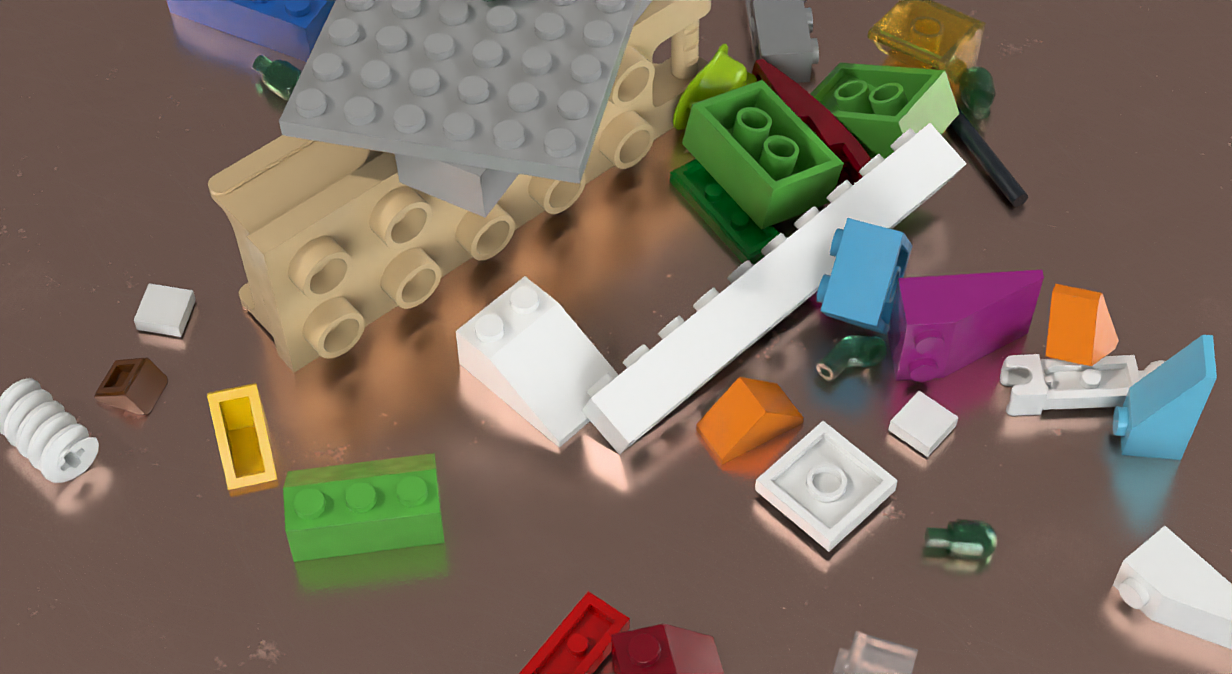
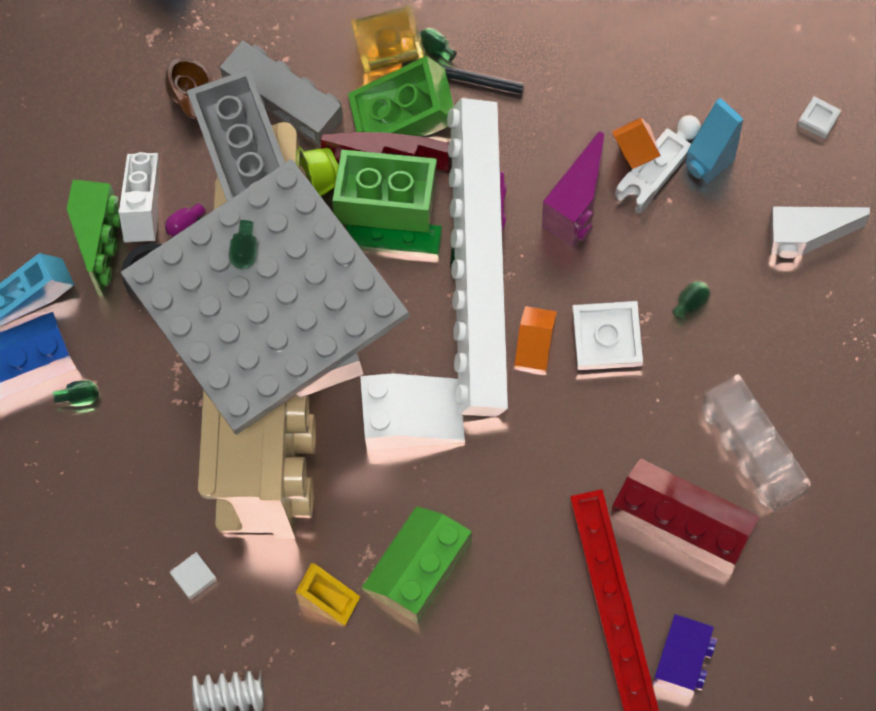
camera: 45 degrees left, 15 degrees up
reddish brown slope [94,357,168,415] -> none
clear green arm [816,335,888,382] -> none
dark azure slope [817,218,913,335] -> none
white tile [888,391,958,457] -> none

